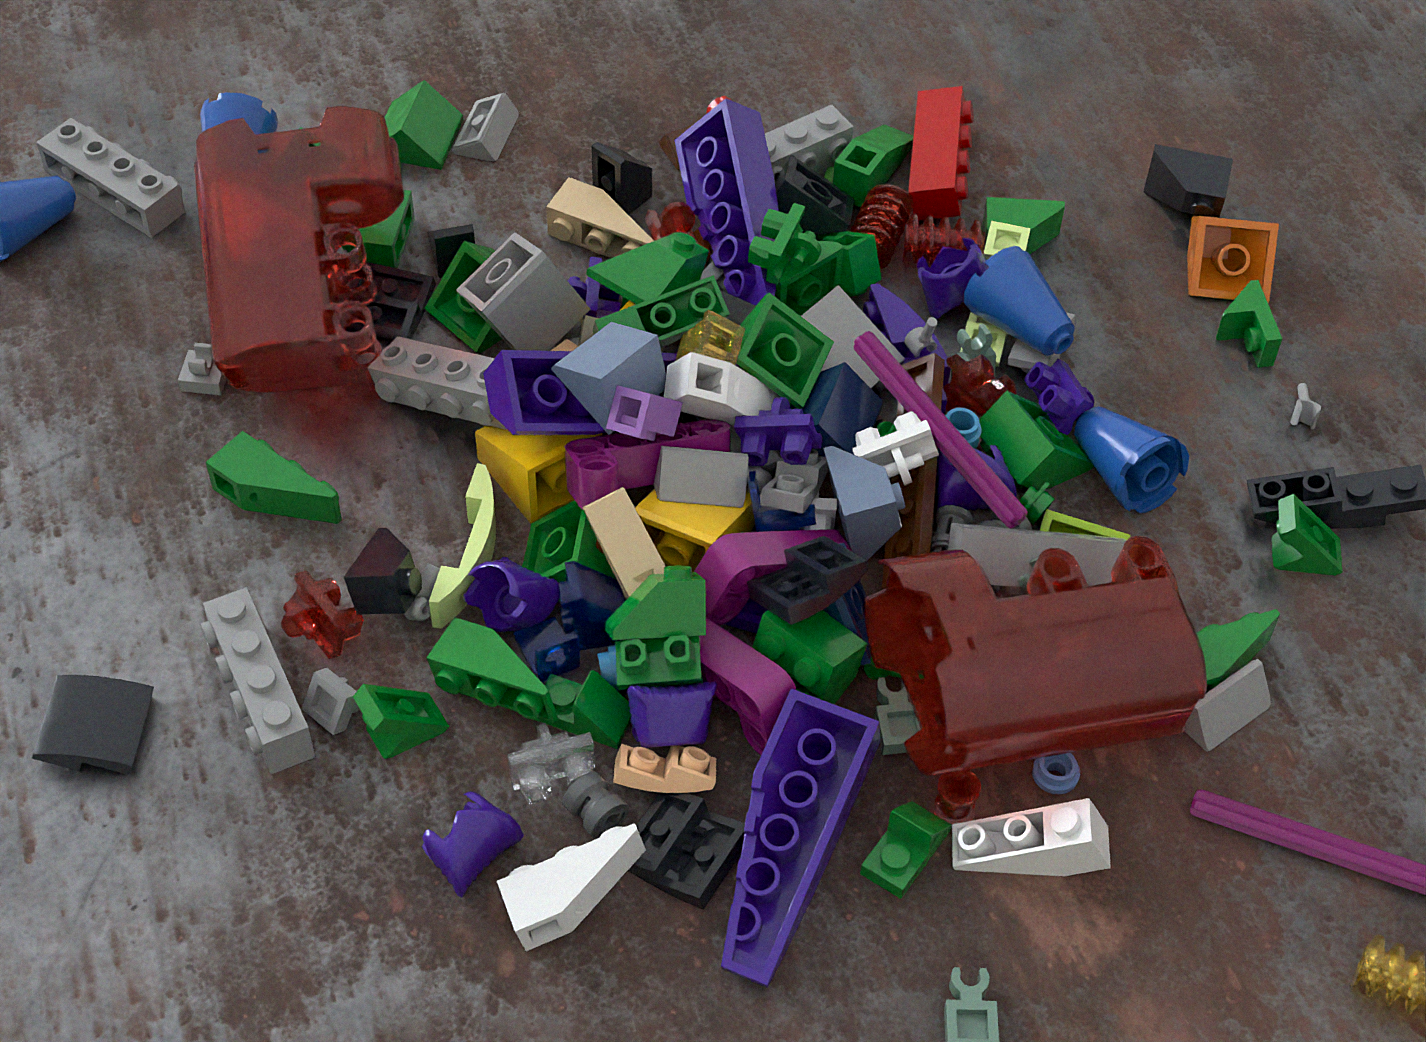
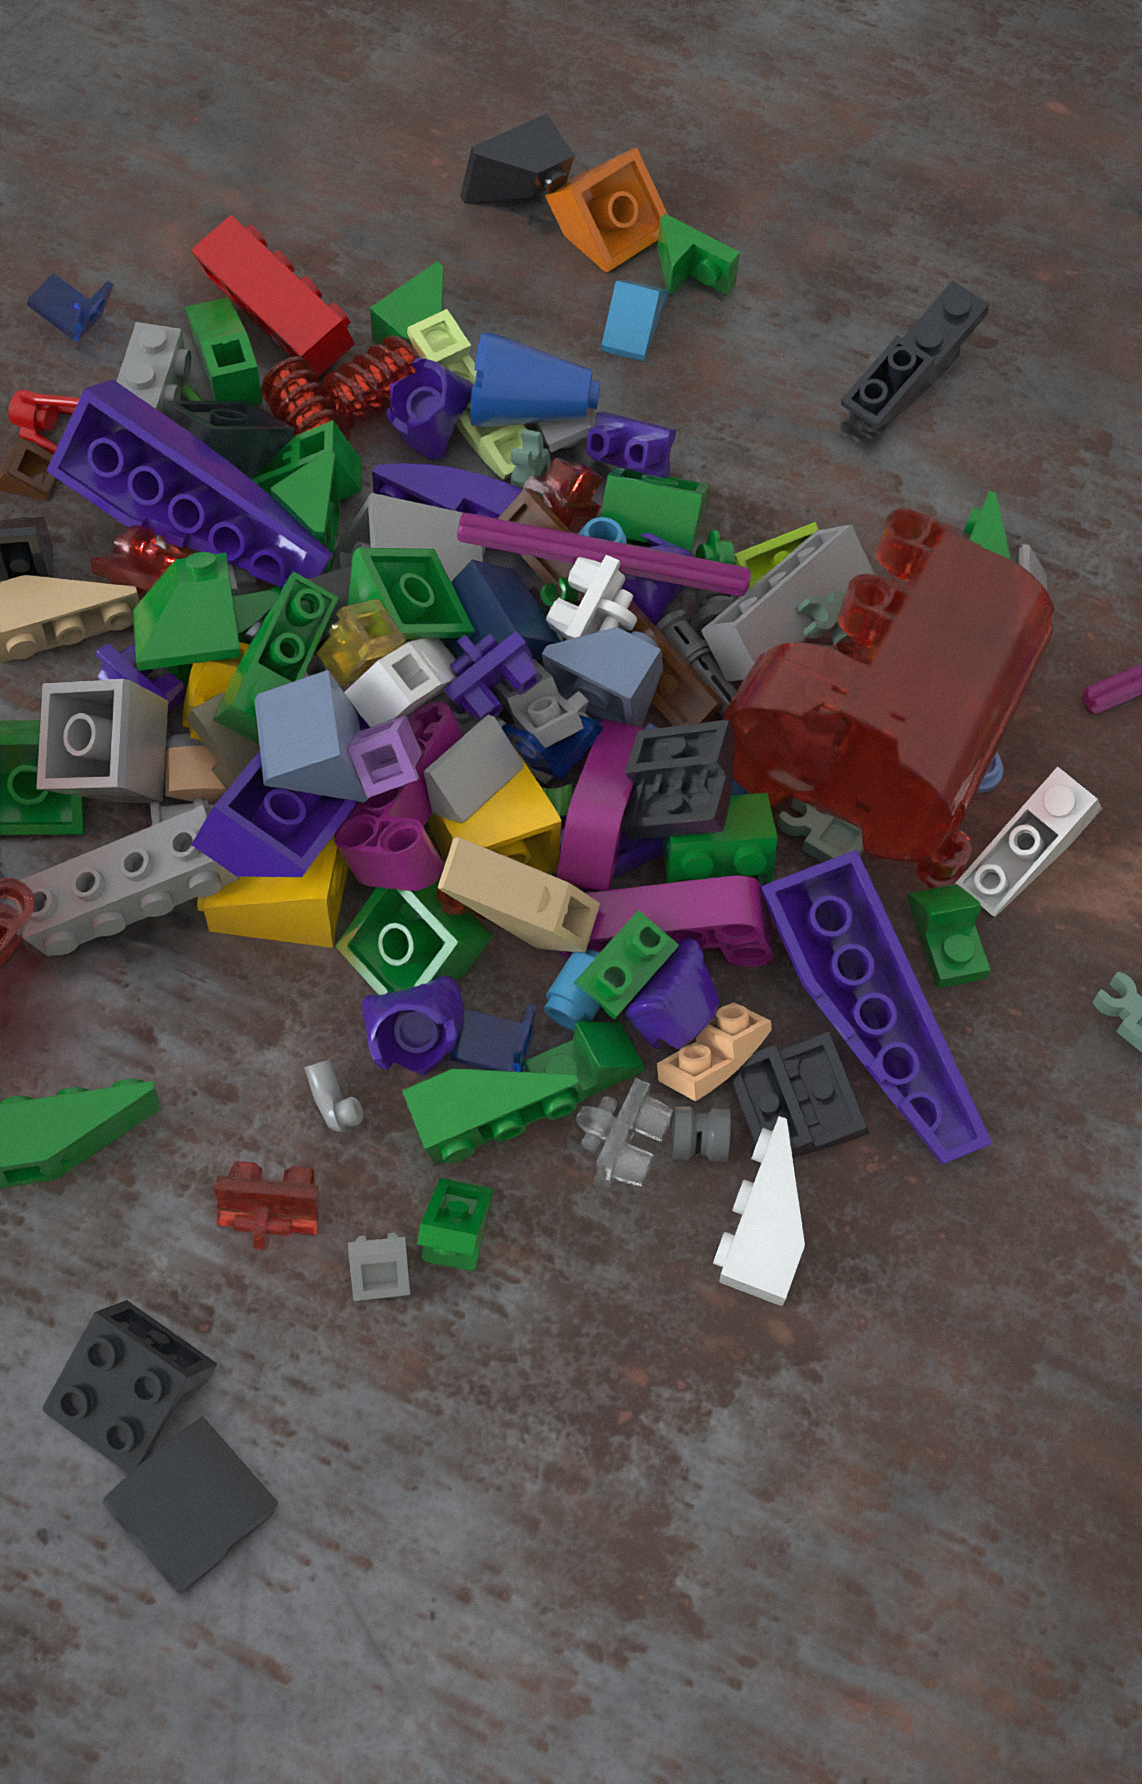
camera: 50 degrees left, 10 degrees up
light grey brick [200,587,315,774] -> none
black slope [344,528,422,615] -> none
dark purple hair [422,791,524,898] -> none
yellowish green slope [429,463,496,629] -> none
clear blue slope [558,561,628,651] -> none
green slope [606,565,706,640] -> none
green hips [748,203,822,285] -> none
light grey hand [904,317,937,357] -> none
blue cone [1074,407,1189,513] -> none
green slope [1272,494,1343,576] -> none
light grey hand [1290,383,1321,429] -> none
none -> clear blue bracket [27,274,114,342]
none -> black bracket [43,1300,218,1474]
none -> dark azure slope [601,280,668,362]

